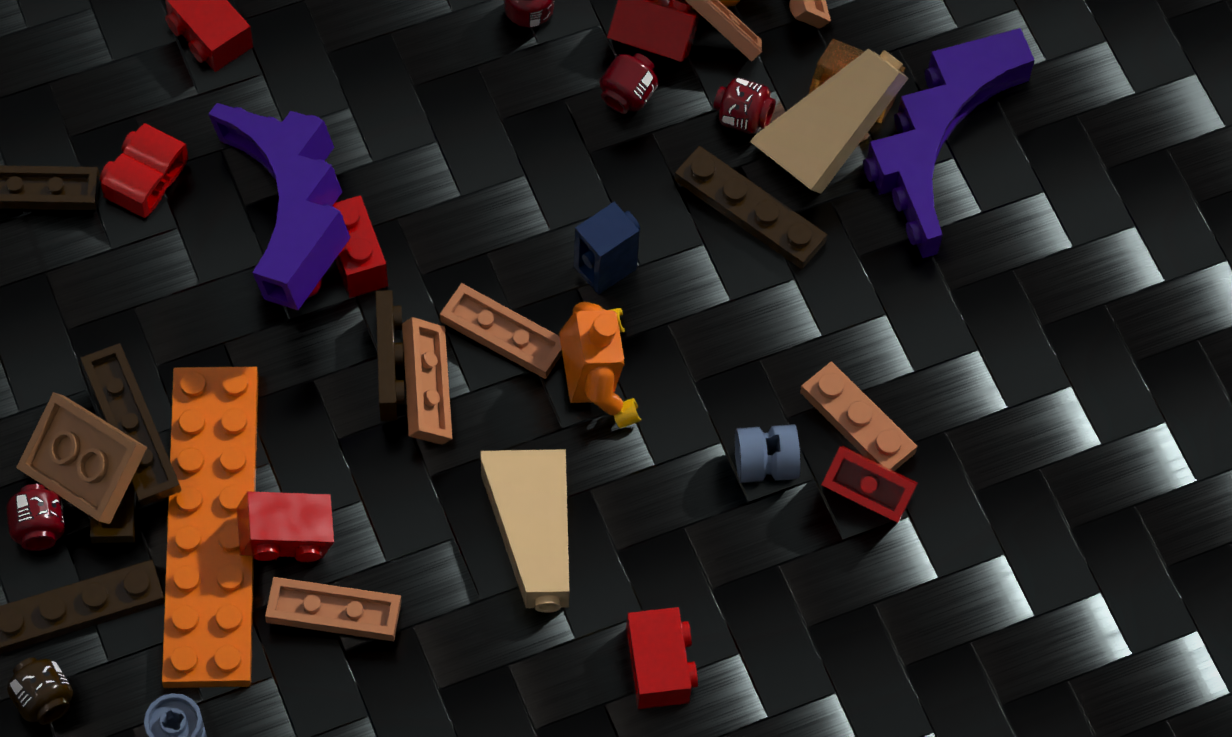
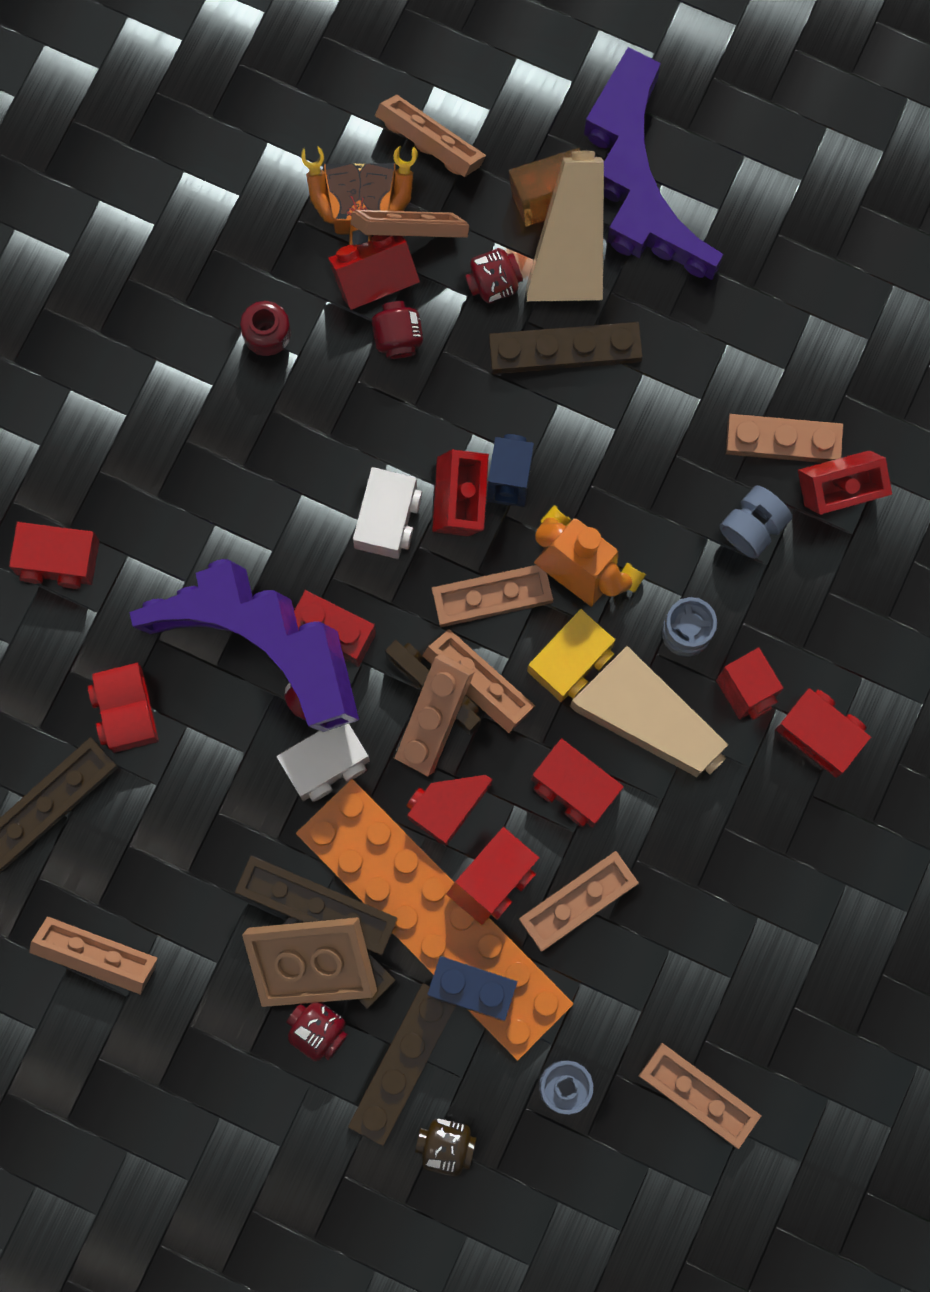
camera: 40 degrees left, 15 degrees up
none -> white brick [276,724,370,802]
none -> white brick [353,467,422,559]
none -> nougat plate [394,654,475,776]
none -> red slope [406,775,492,847]
none -> dark blue brick [427,956,518,1022]
none -> red brick [432,449,489,536]
none -> yellow brick [527,609,615,702]
none -> red brick [531,738,624,828]
none -> sand blue wheel [662,597,717,657]
none -> red brick [716,647,783,720]

